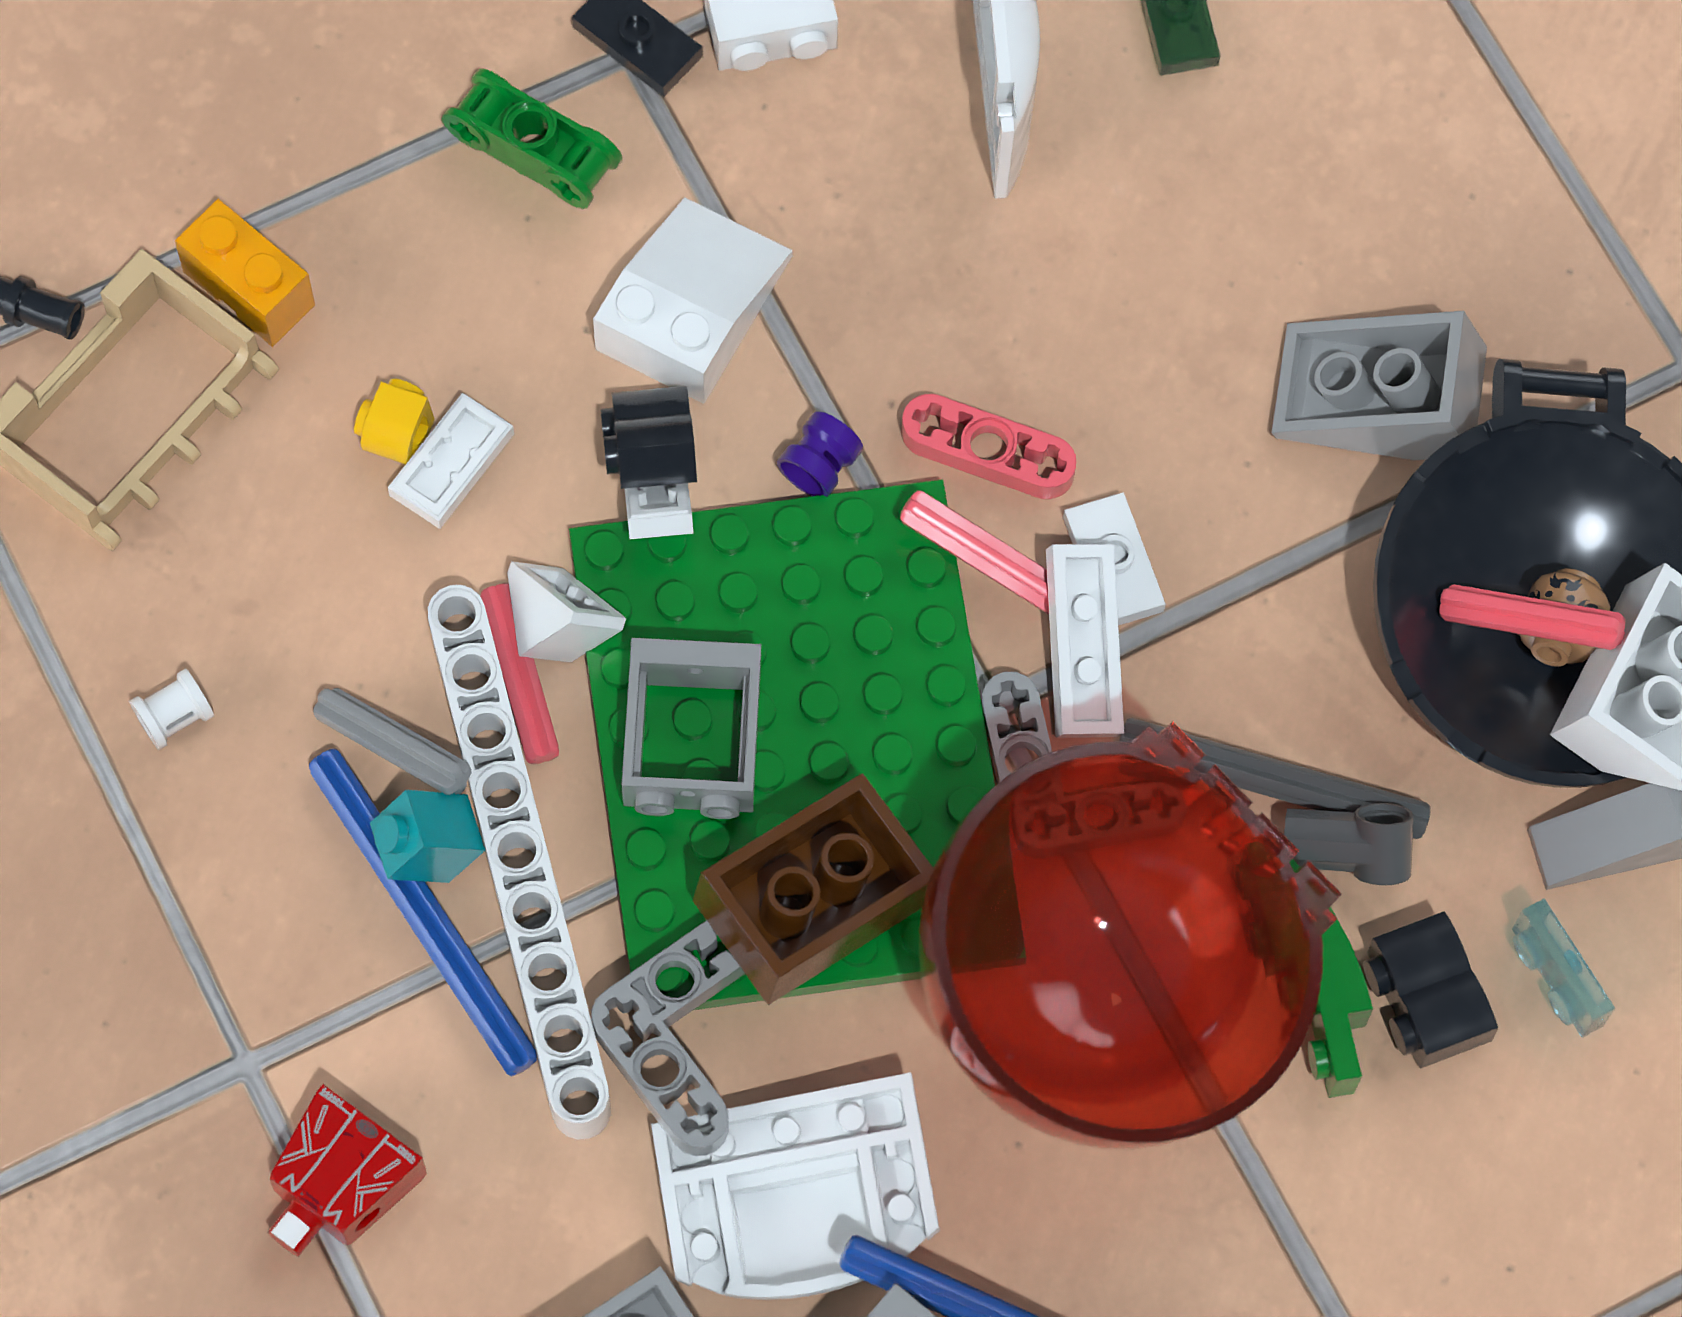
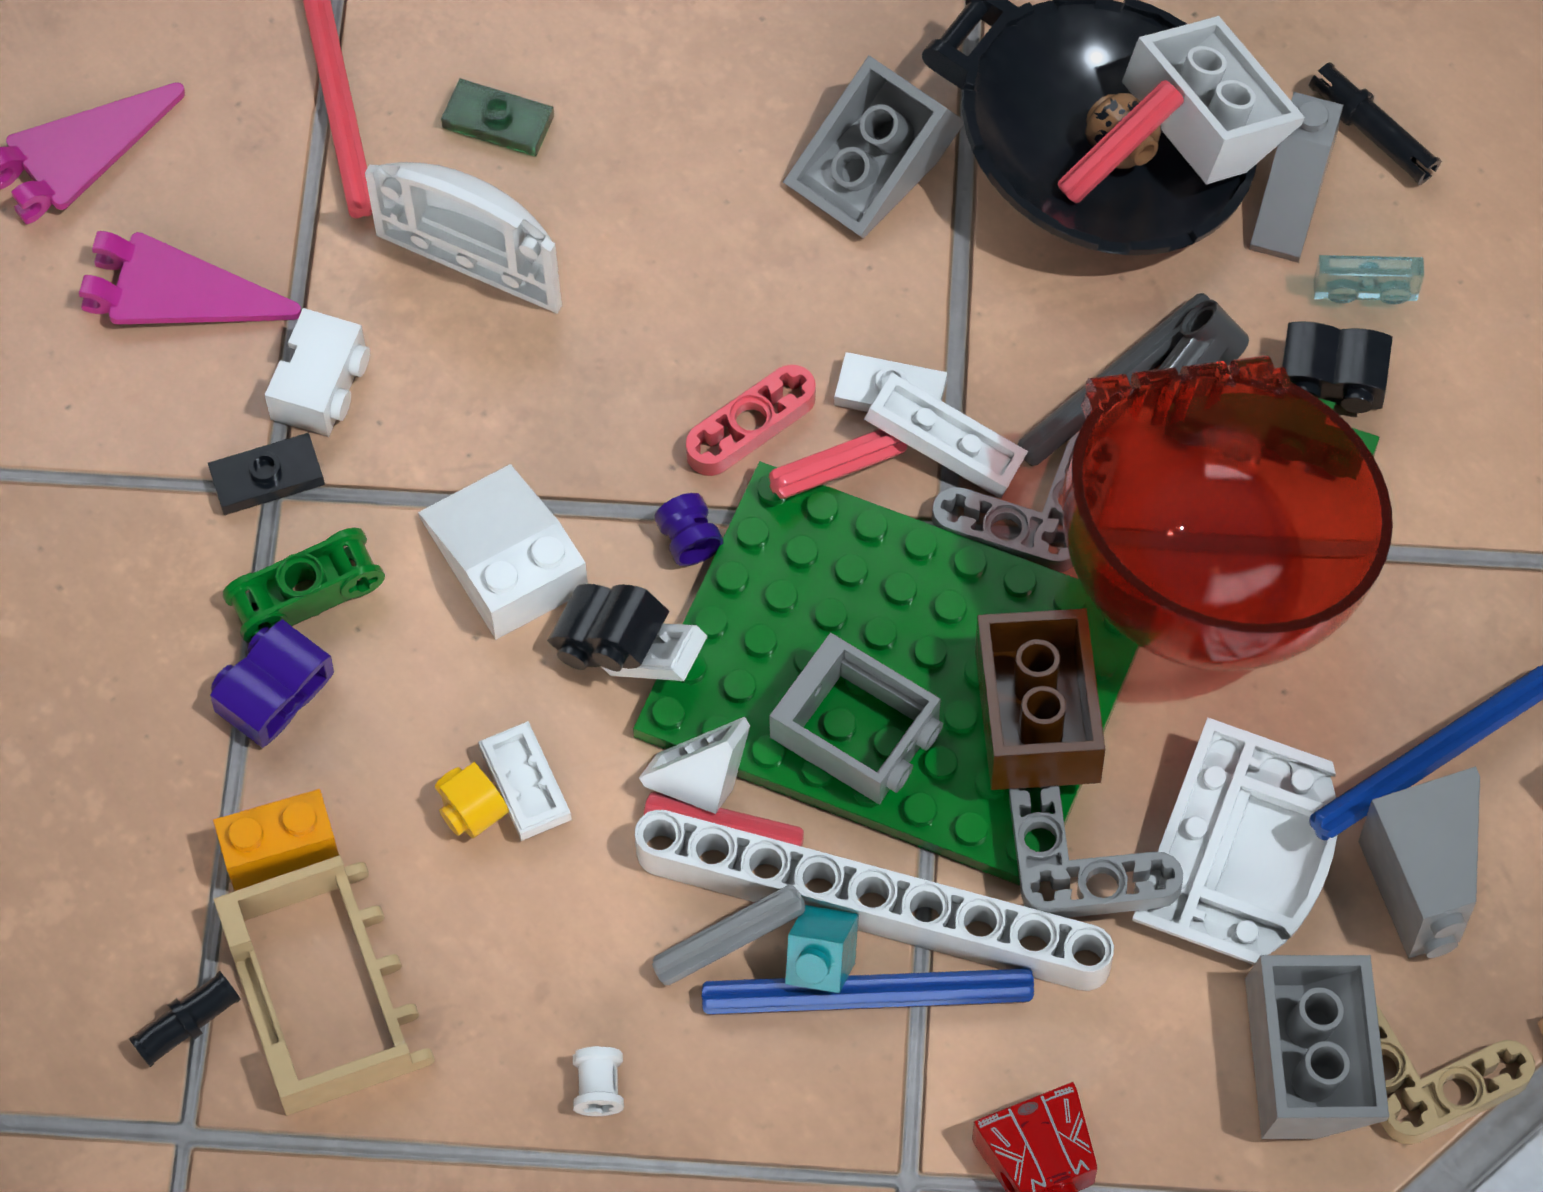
camera: 55 degrees left, 5 degrees down
none -> dark purple brick [210,619,334,748]

